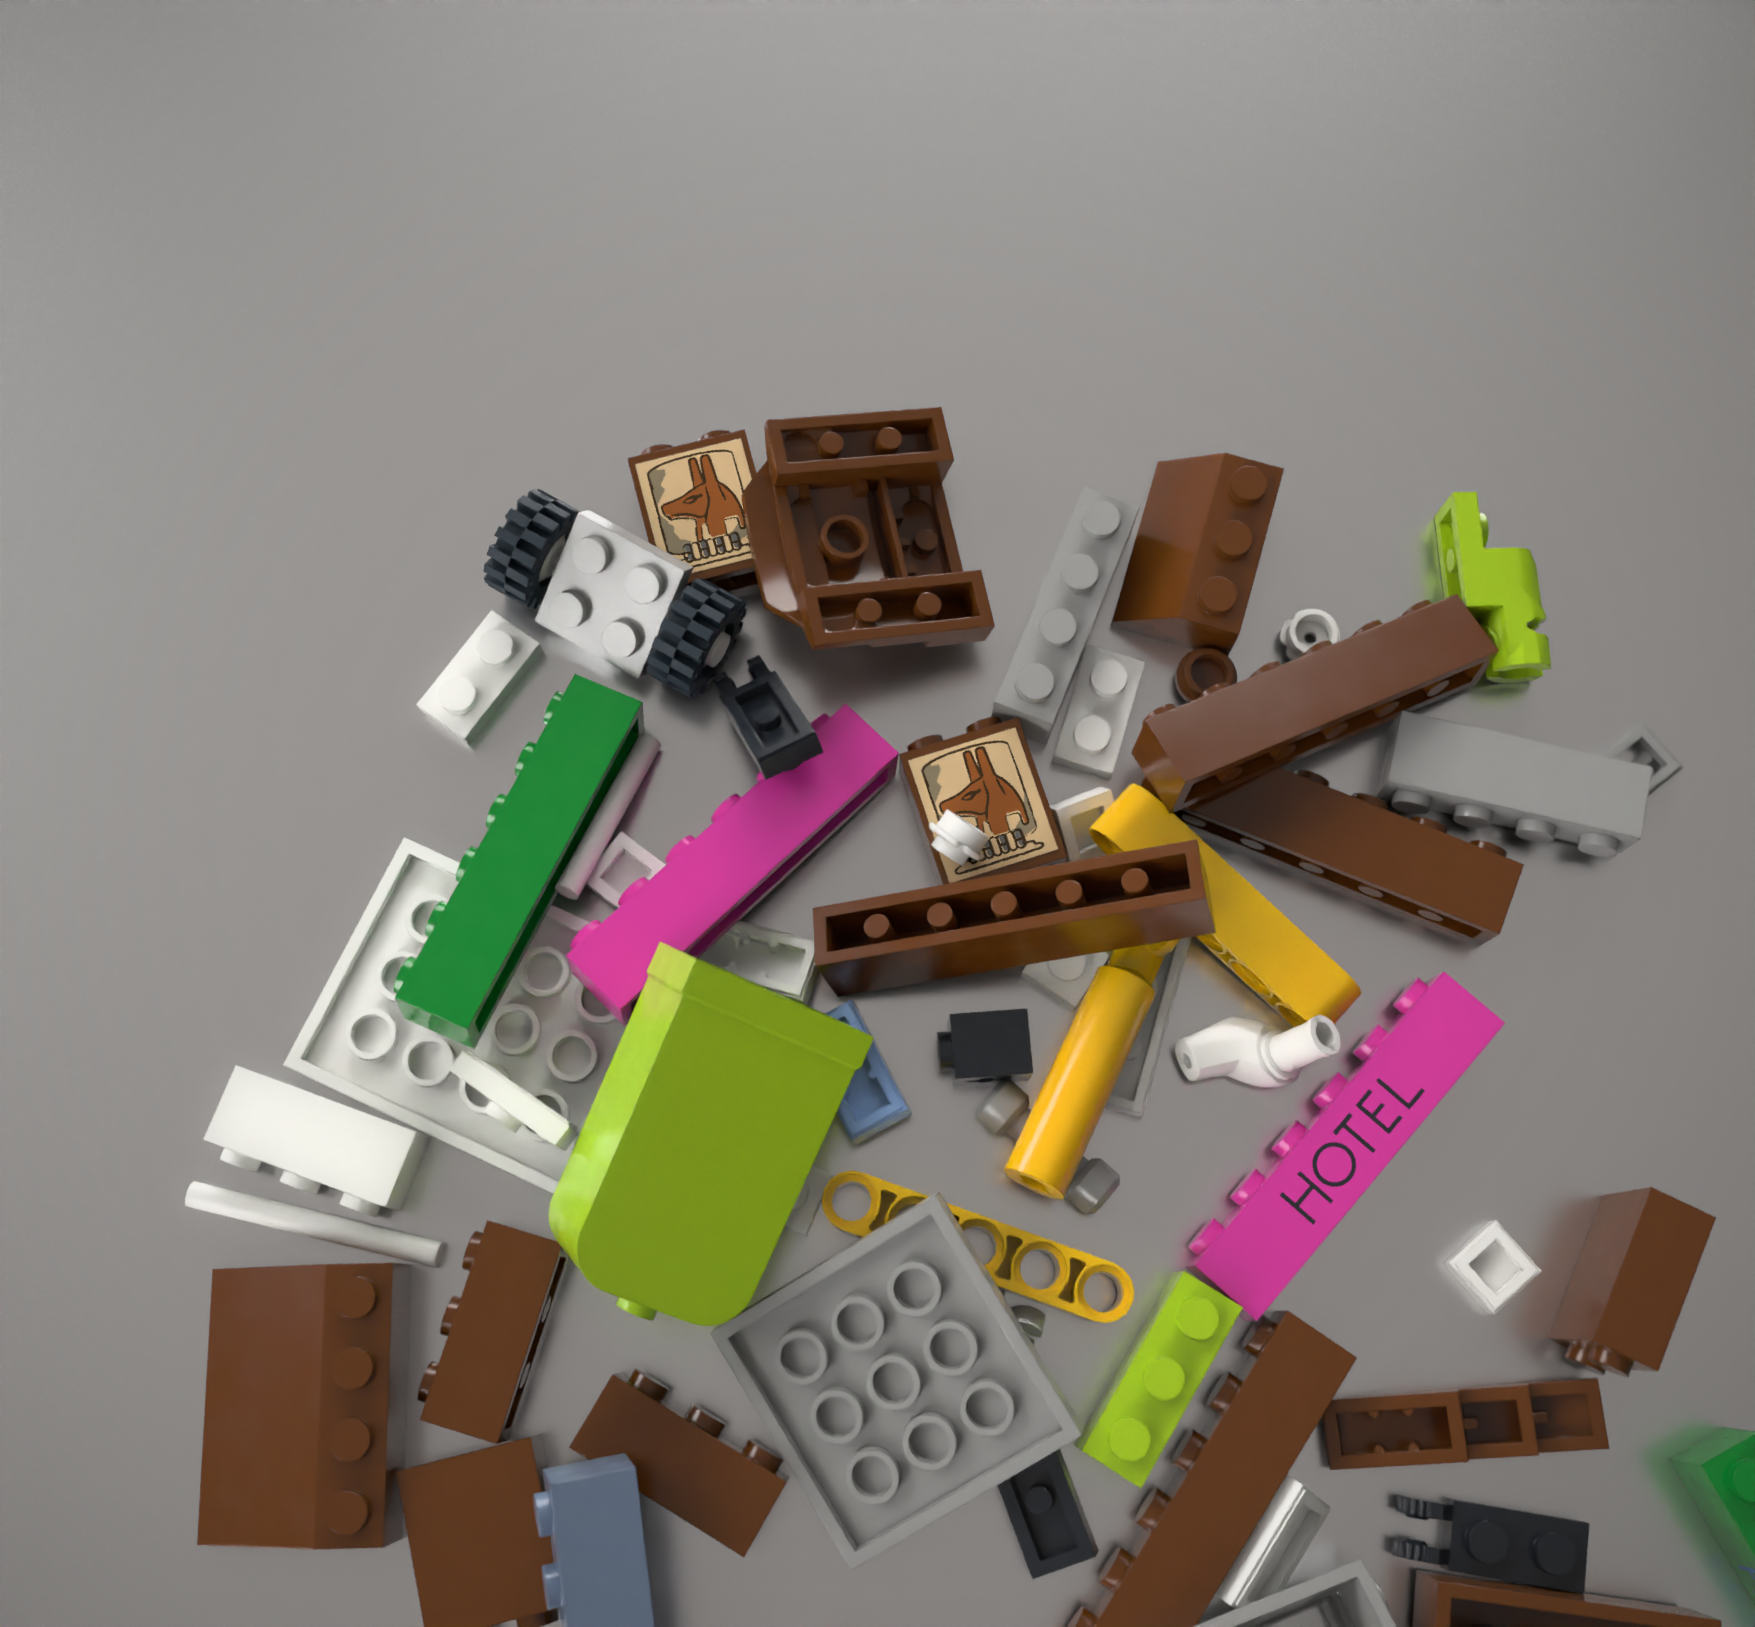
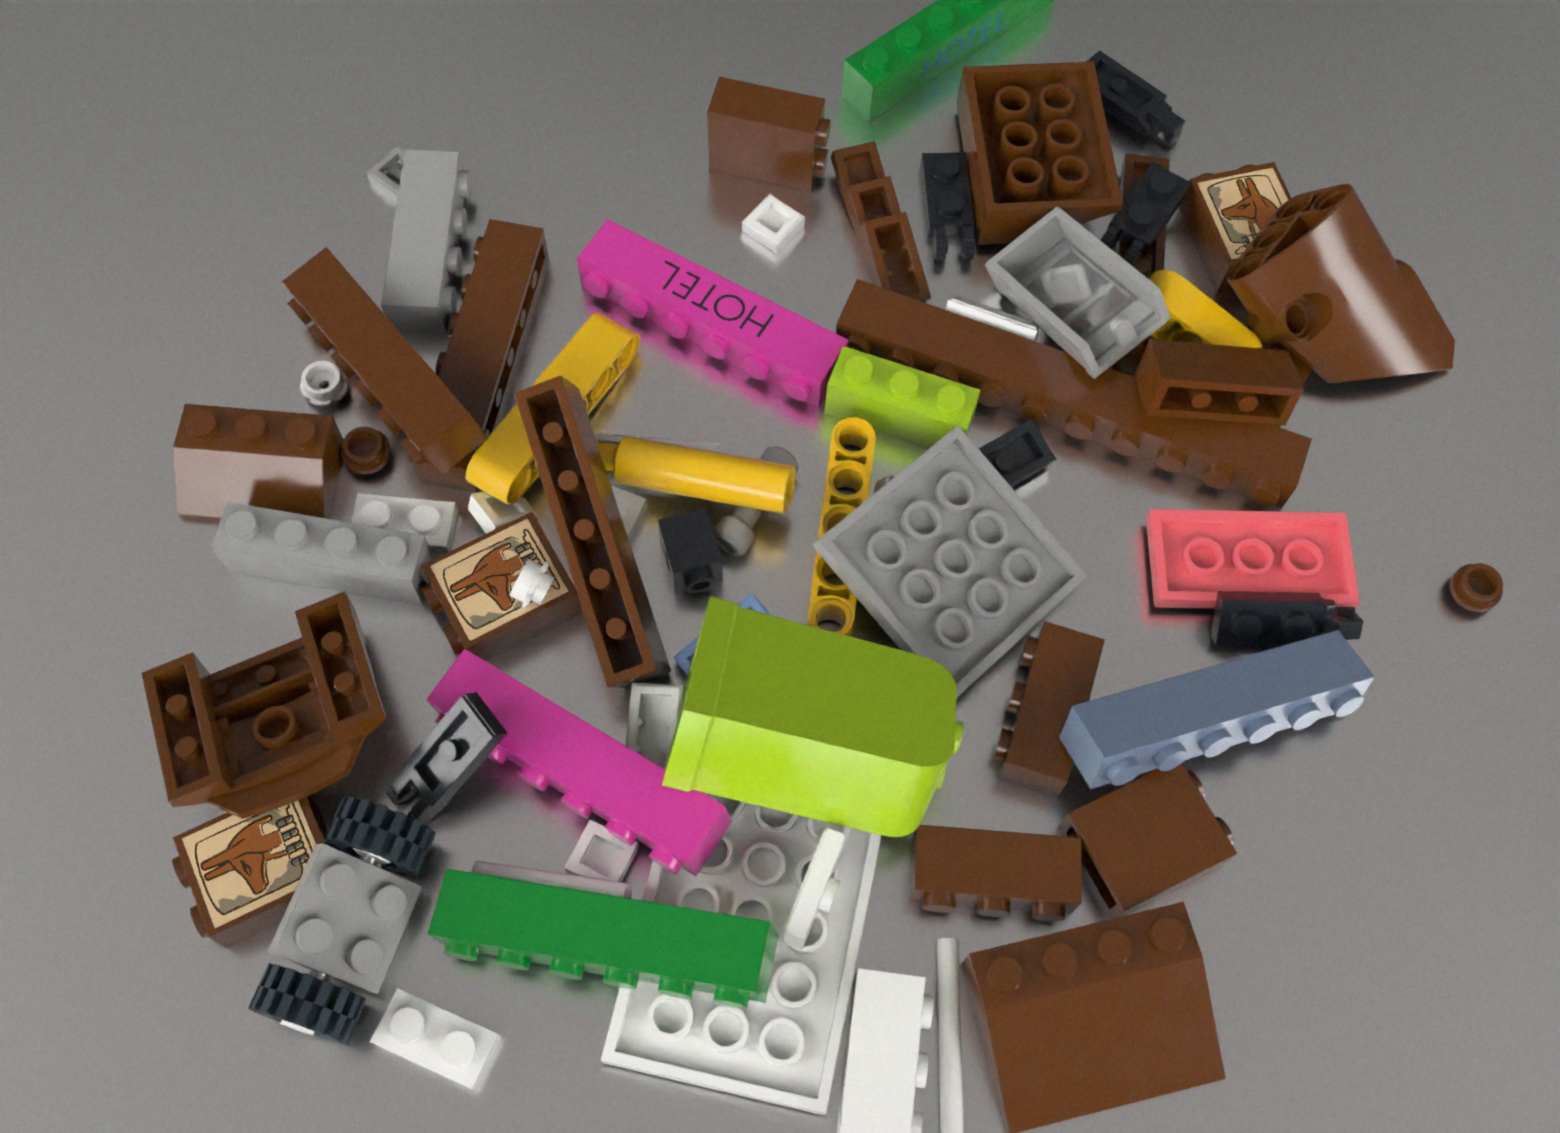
camera: 105 degrees left, 10 degrees down
white arm [1175,1015,1341,1088] -> none
lime plate [1434,492,1551,683] -> none

